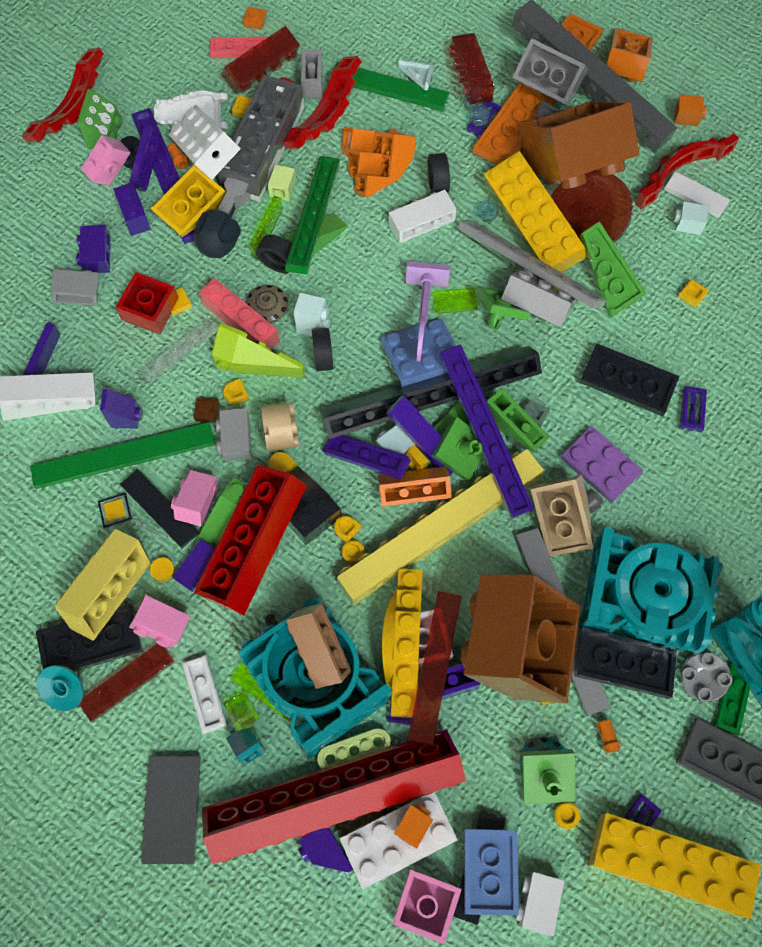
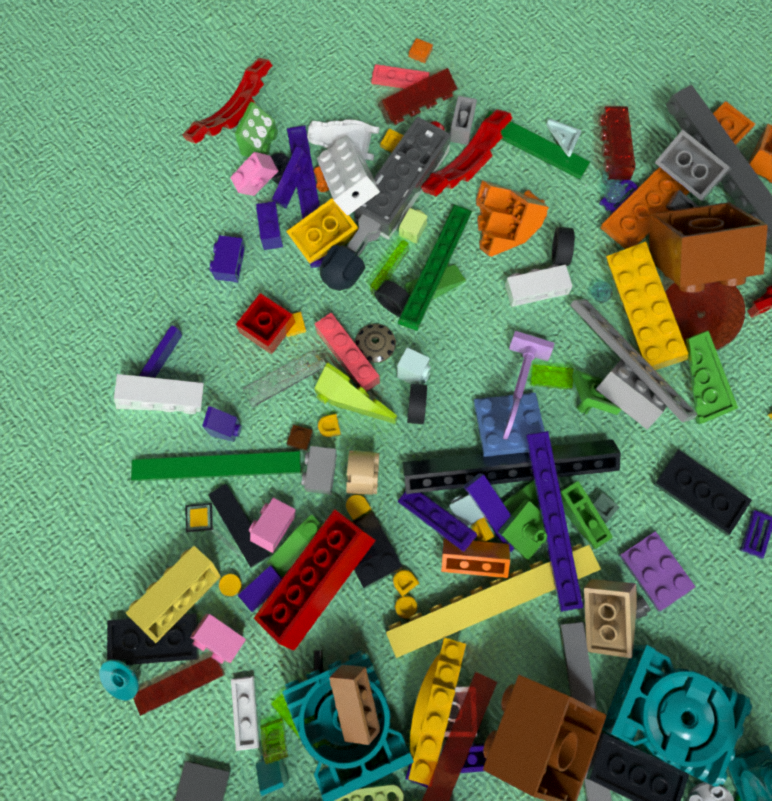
camera: 15 degrees right, 5 degrees up
light grey brick [51,268,99,306] -> none

